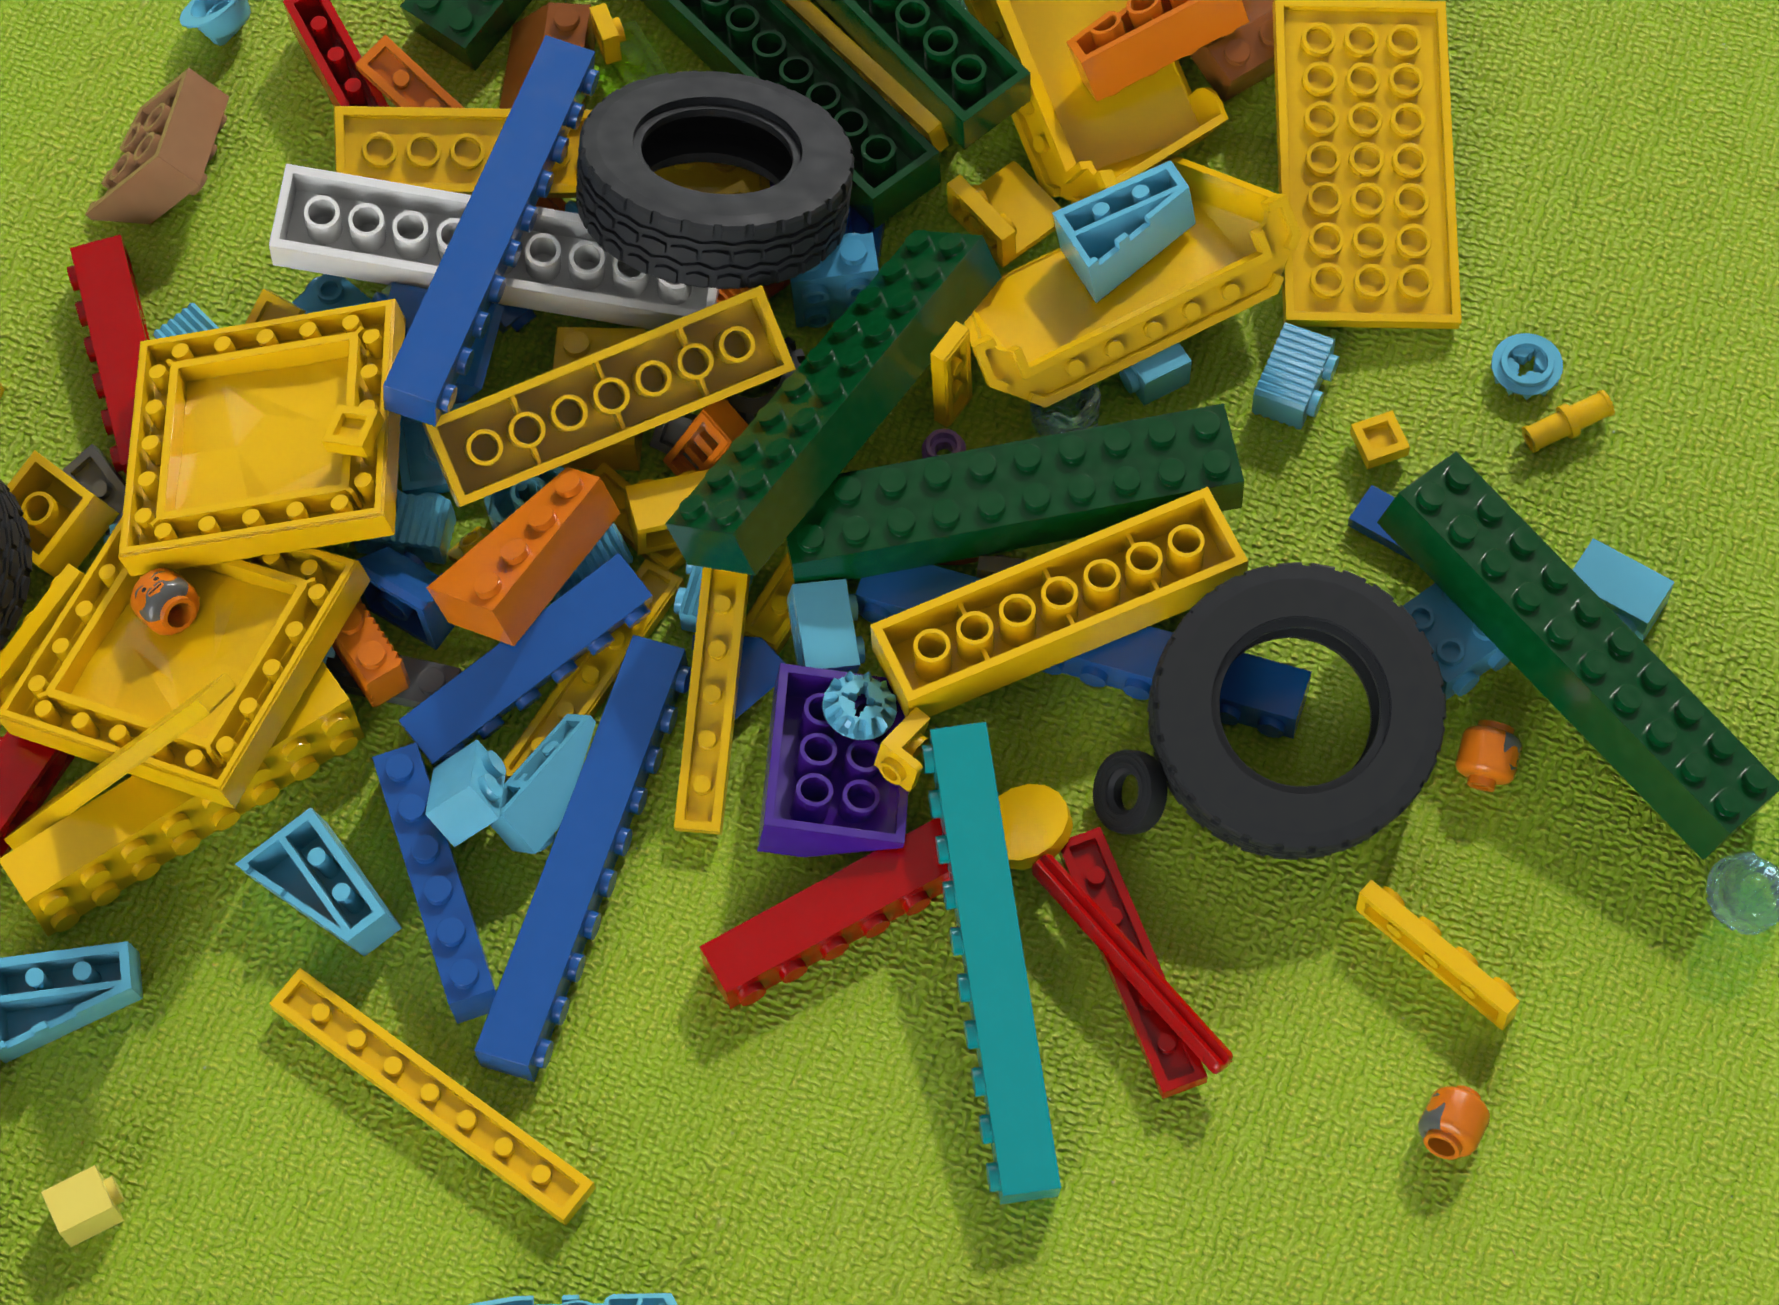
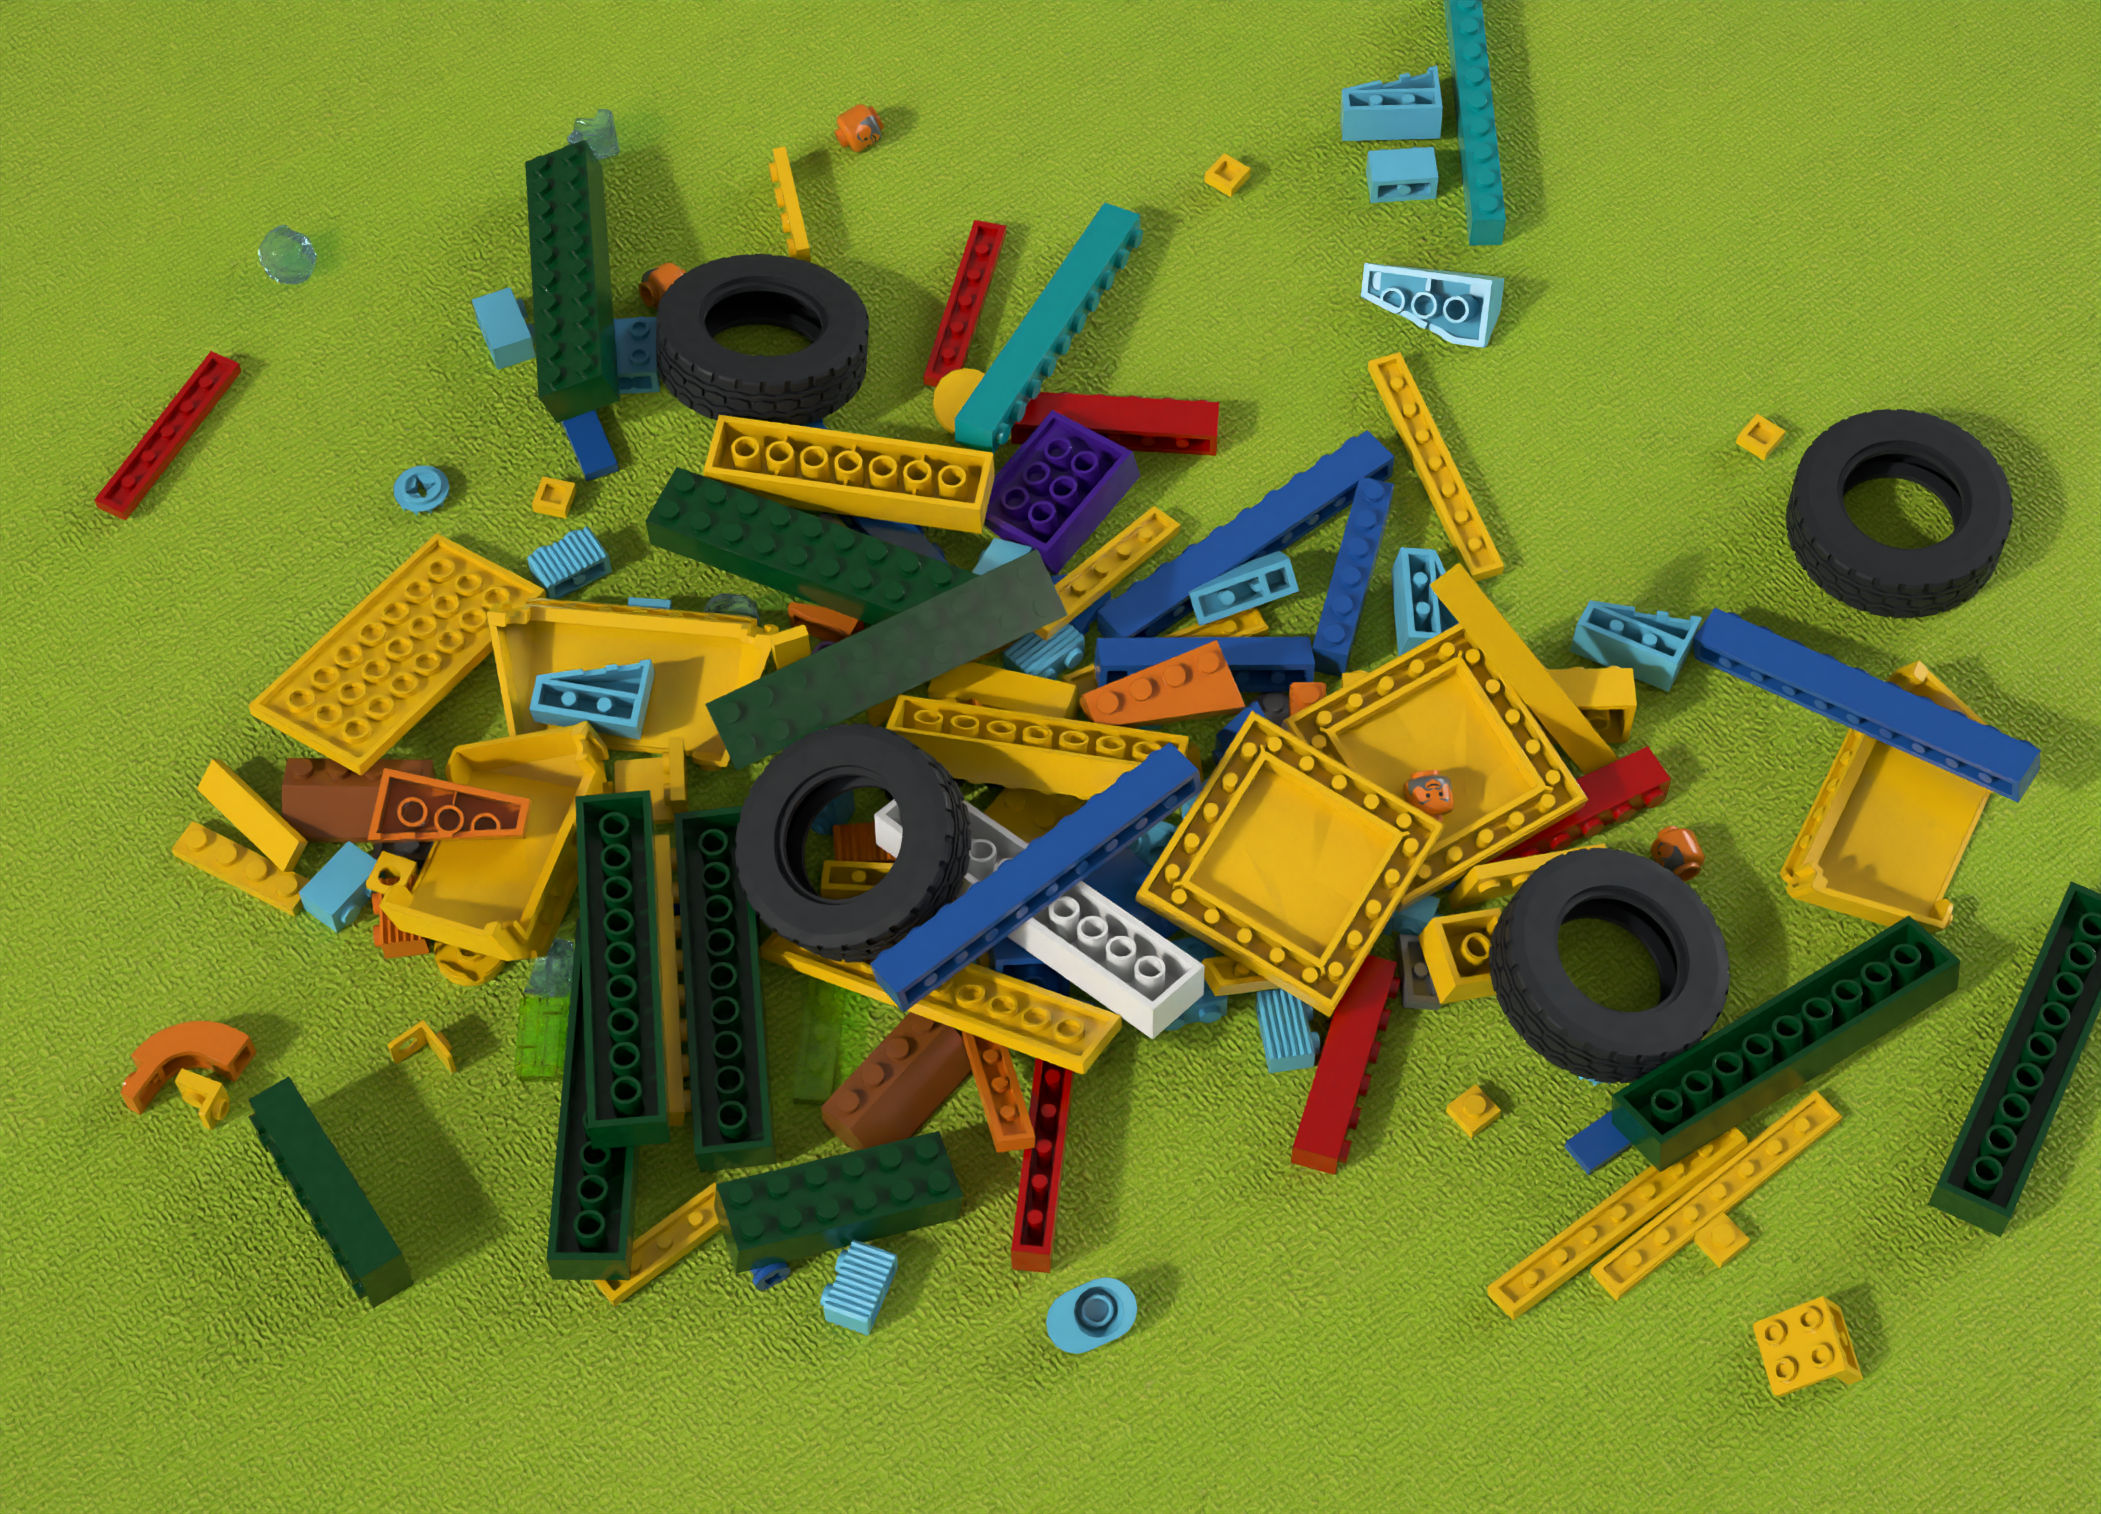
camera: 150 degrees left, 5 degrees down
light yellow brick [41,1165,125,1247] -> none
medium nougat wedge [85,68,229,224] -> none
yellow plate [321,404,385,457] -> none
medium azure brick [425,740,506,847] -> none
yellow plate [589,3,626,65] -> none
medium azure gear [823,670,897,740] -> none
yellow bracket [874,707,931,792] -> none
red axle [1032,854,1233,1074] -> none
black tyre [1093,750,1168,835] -> none
yellow pin [1522,390,1615,453] -> none

